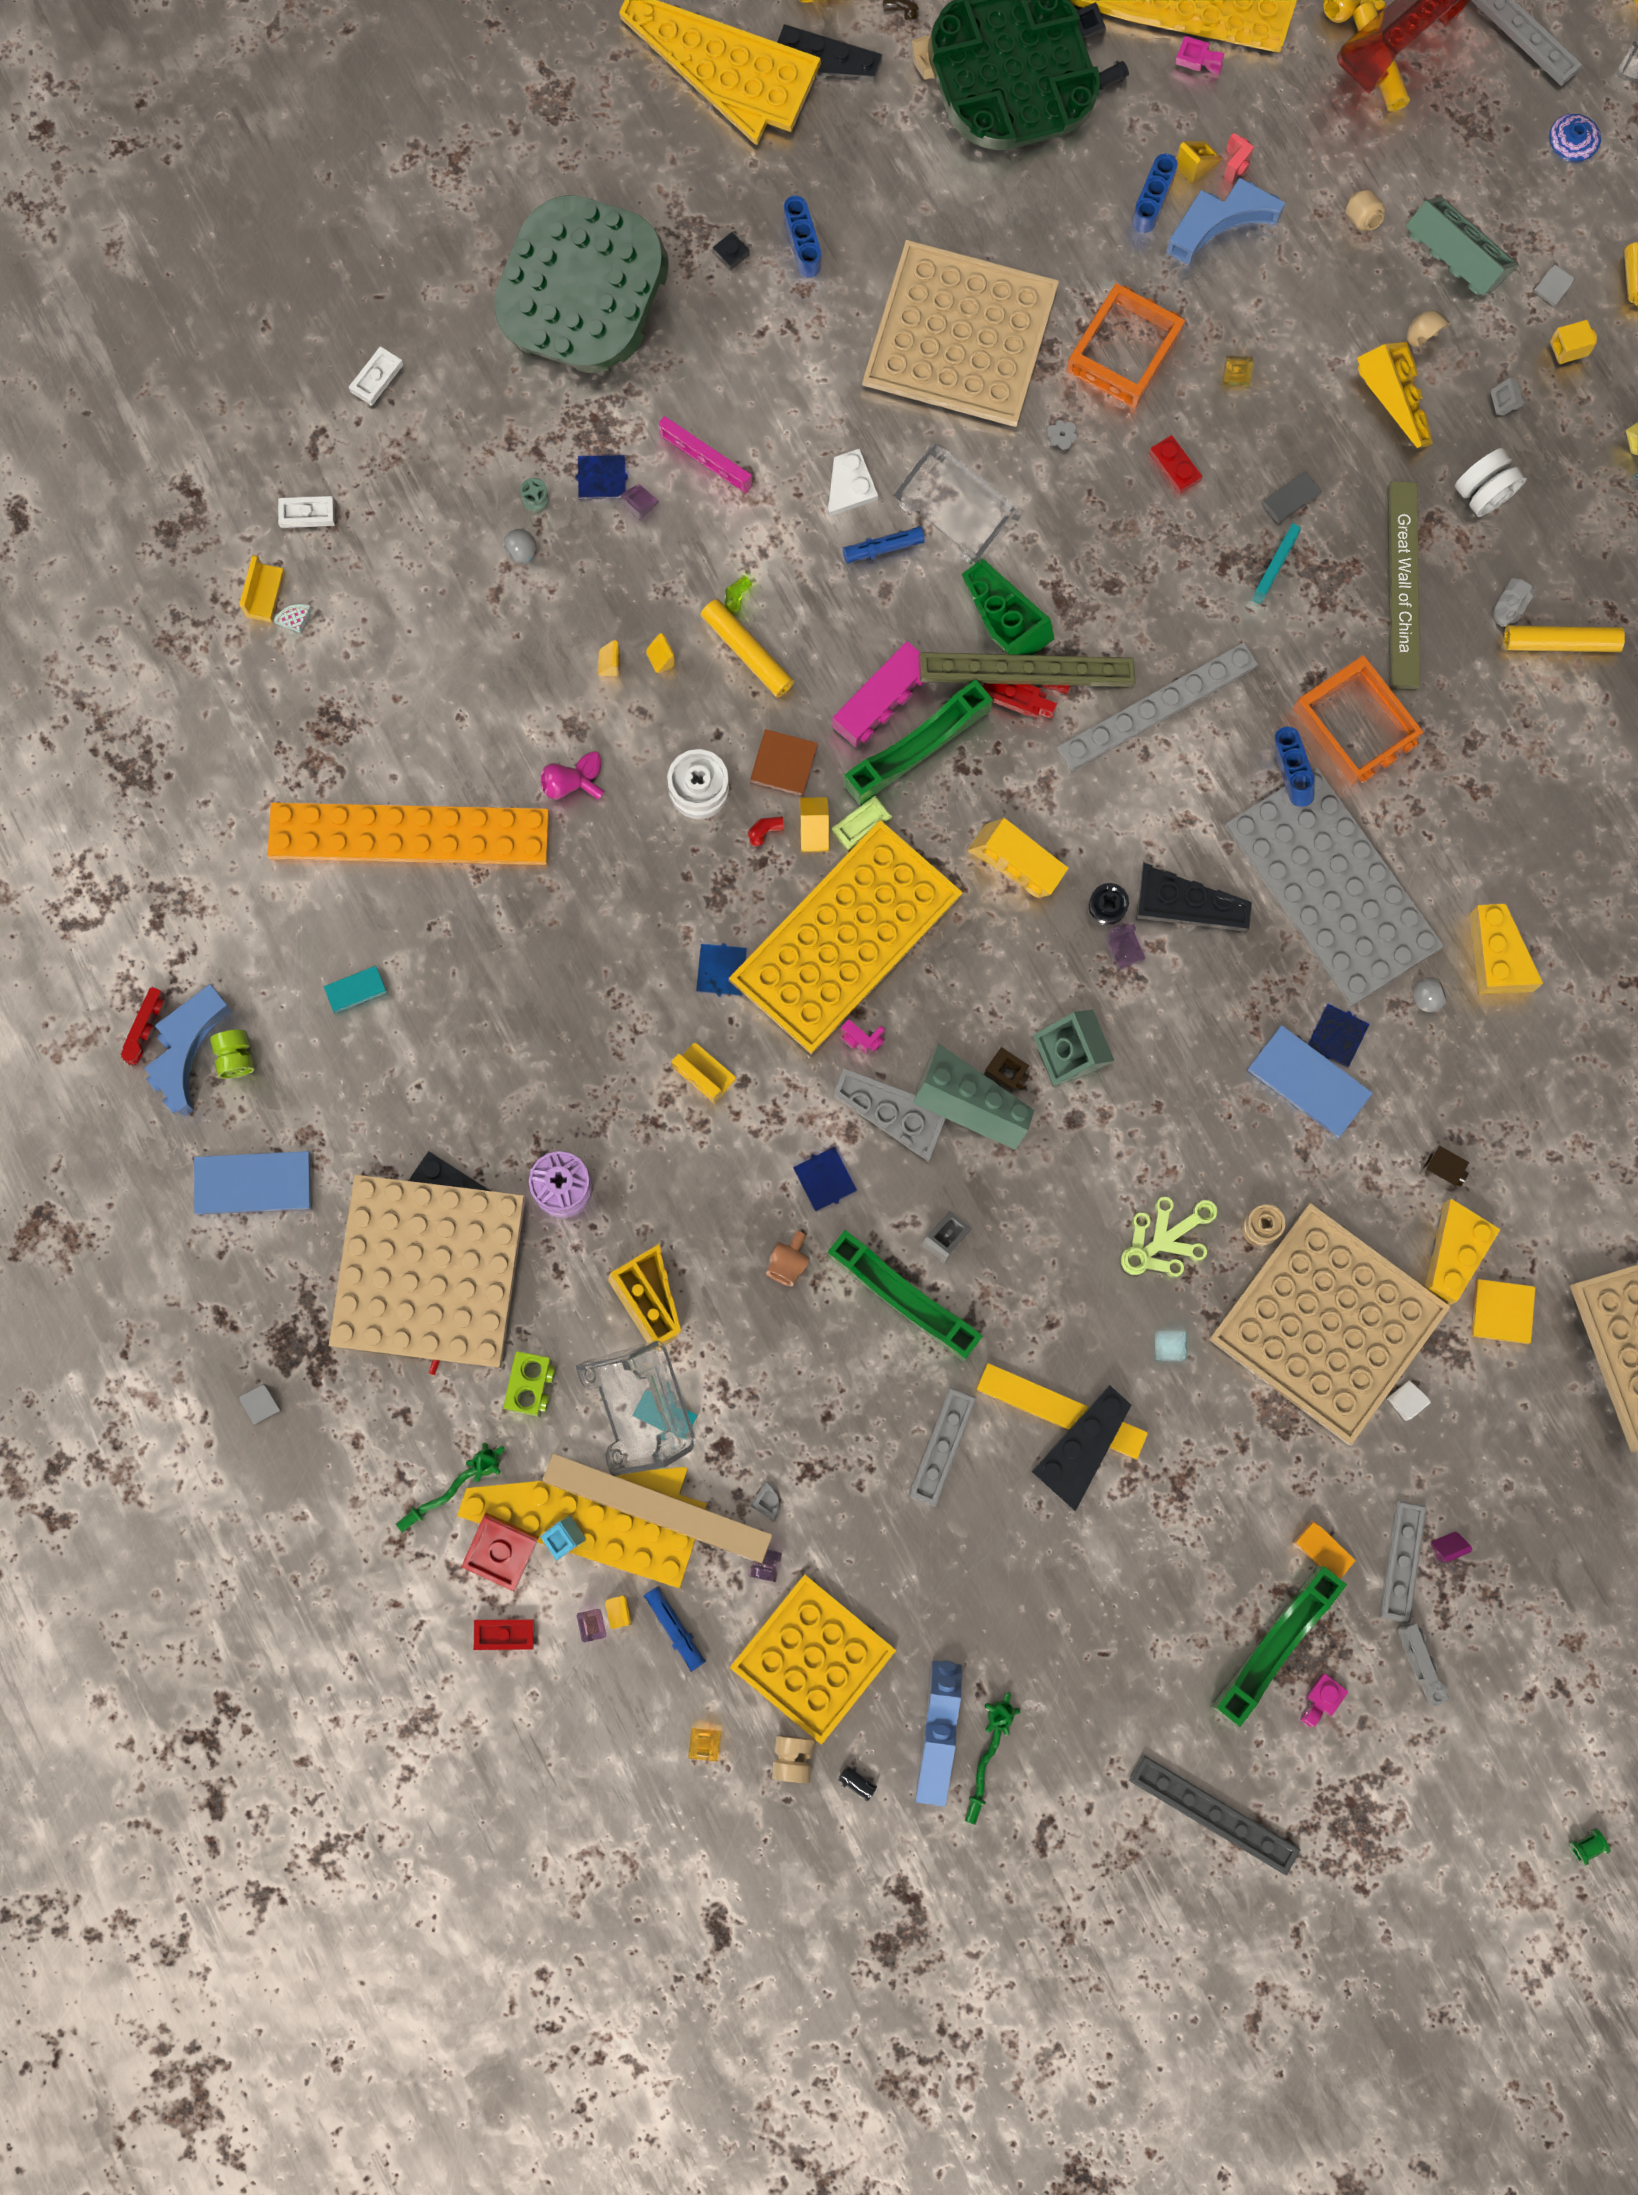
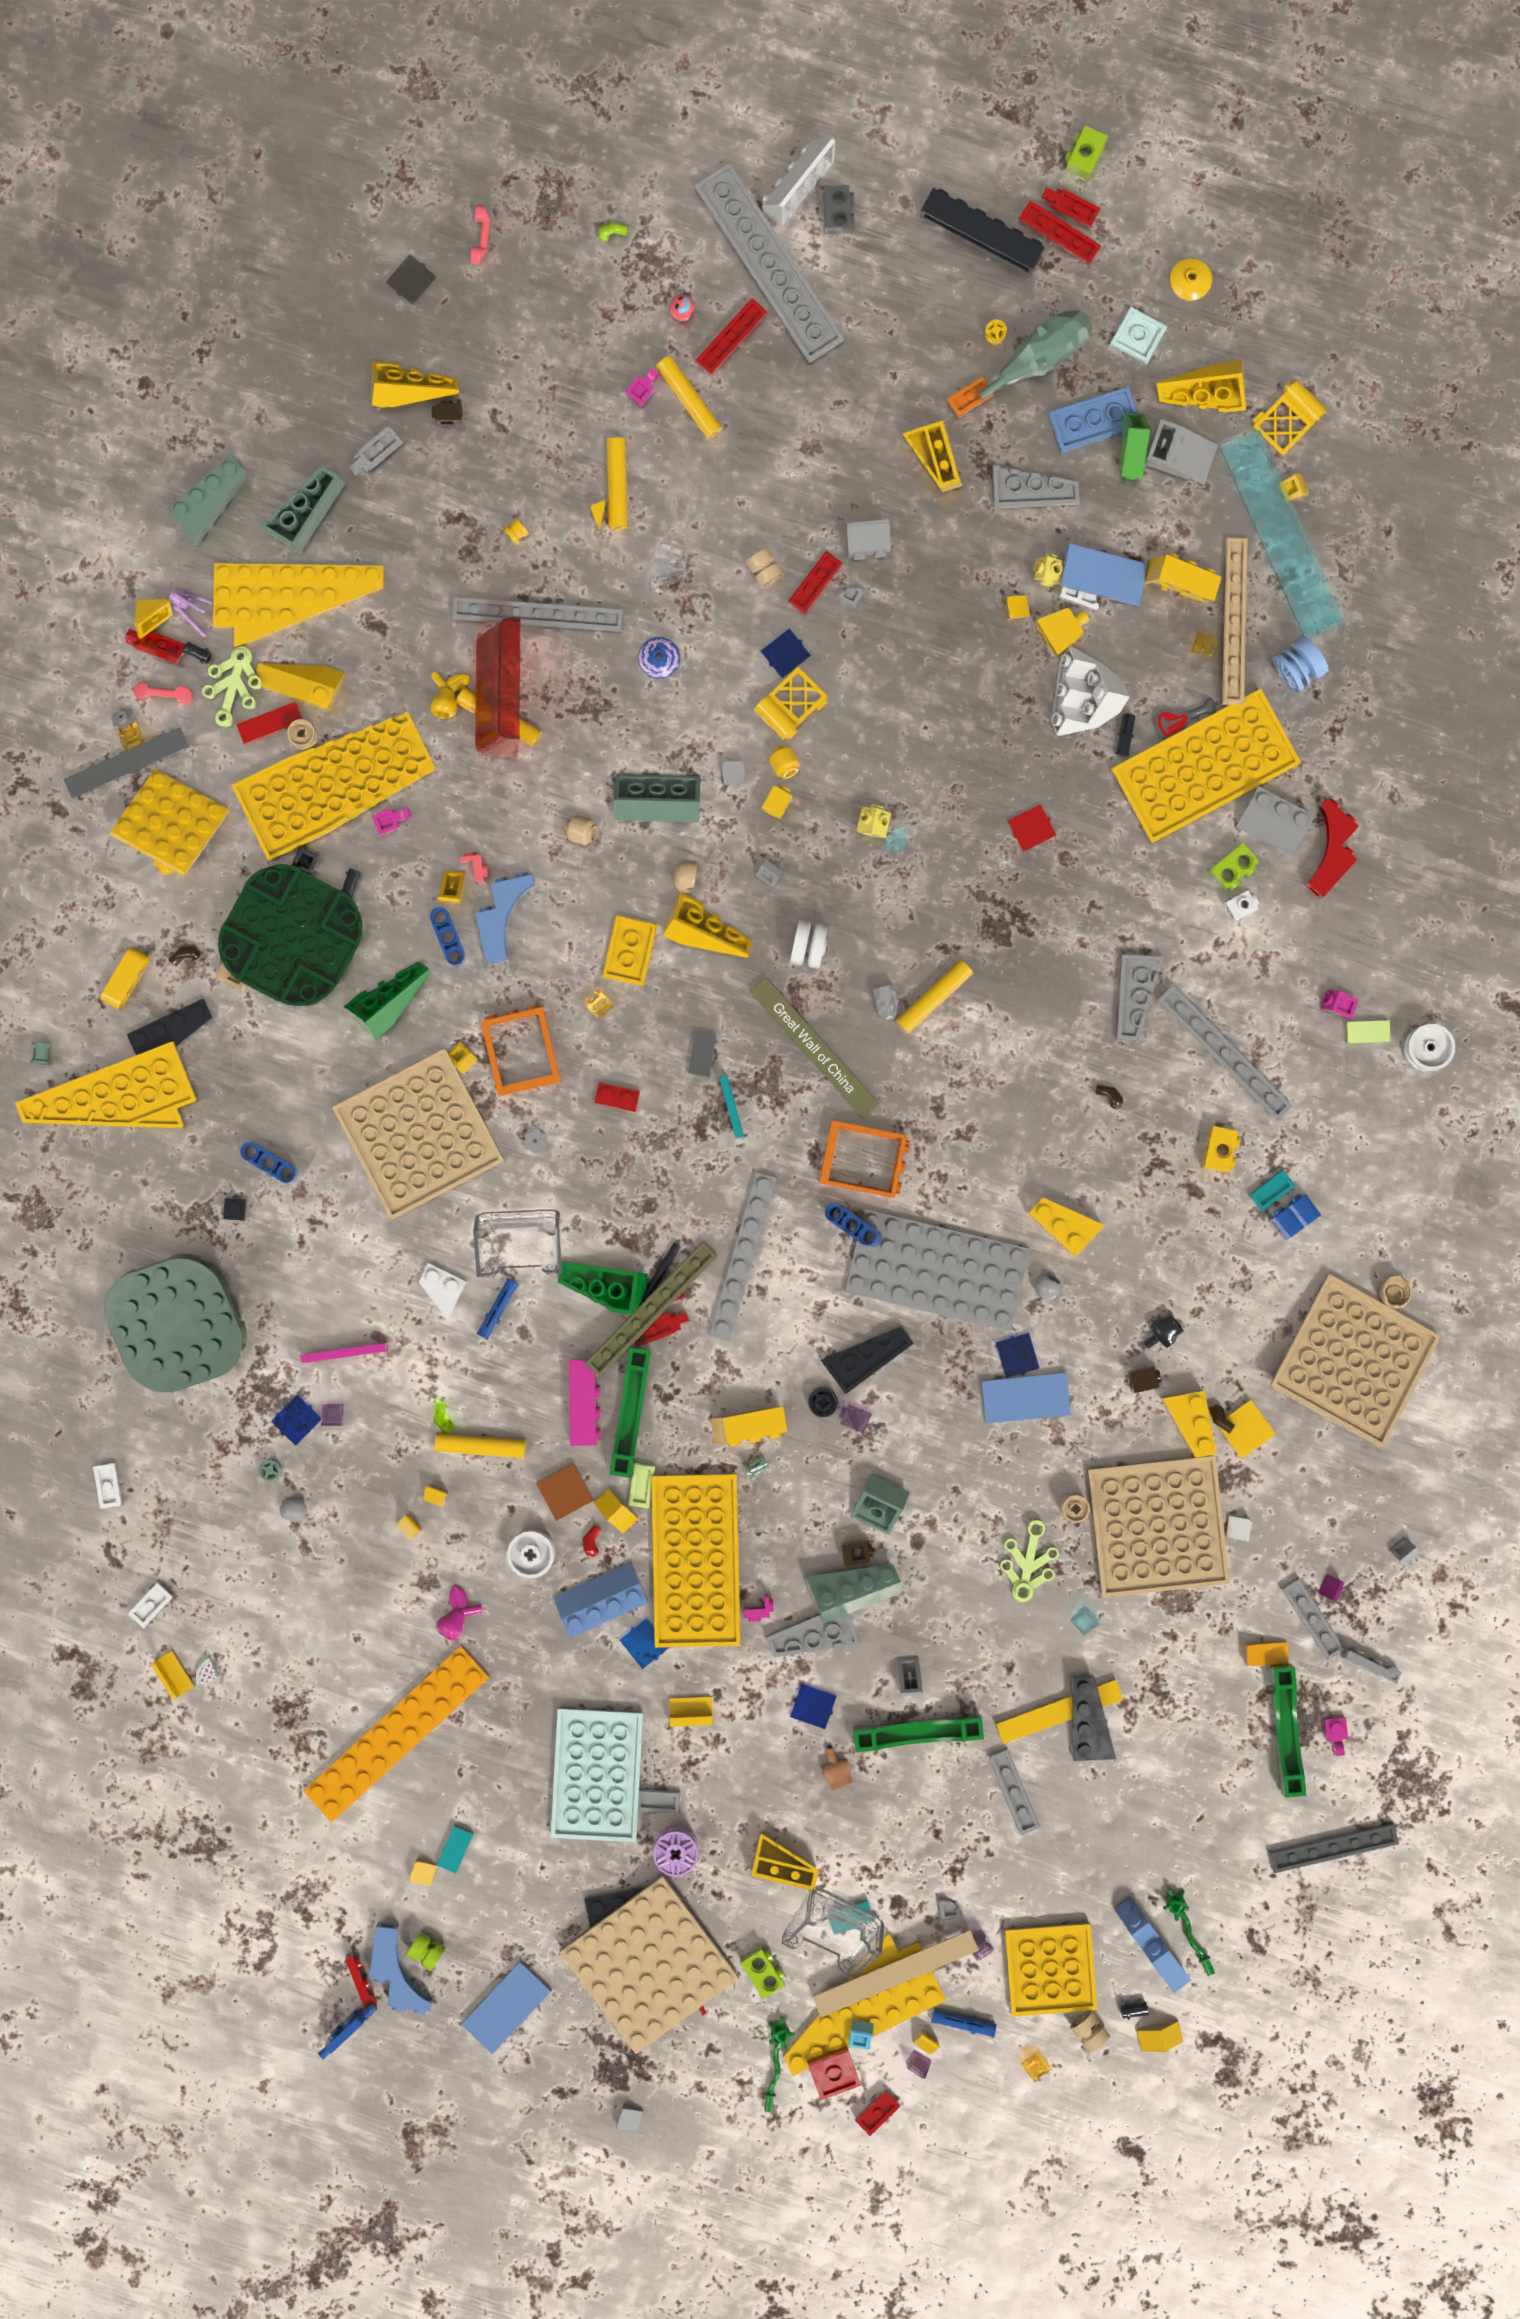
camera: 40 degrees left, 10 degrees up
none -> blue plate [318,2003,378,2060]
none -> green wedge [344,961,431,1040]
none -> yellow slope [409,1858,437,1886]
none -> yellow slope [448,1041,478,1074]
none -> light aqua plate [551,1708,643,1842]
none -> medium blue slope [554,1562,649,1638]
none -> yellow tile [602,915,658,987]
none -> light grey tile [638,1789,680,1814]
none -> black bar [639,1242,681,1306]
none -> sand green bush [742,1453,770,1480]
none -> yellow head [769,746,800,779]
none -> yellow slope [1137,2020,1183,2052]
none -> black piece [1144,1314,1184,1349]
none -> dark brown arm [1211,1405,1235,1434]
none -> light grey tile [1390,1537,1420,1567]

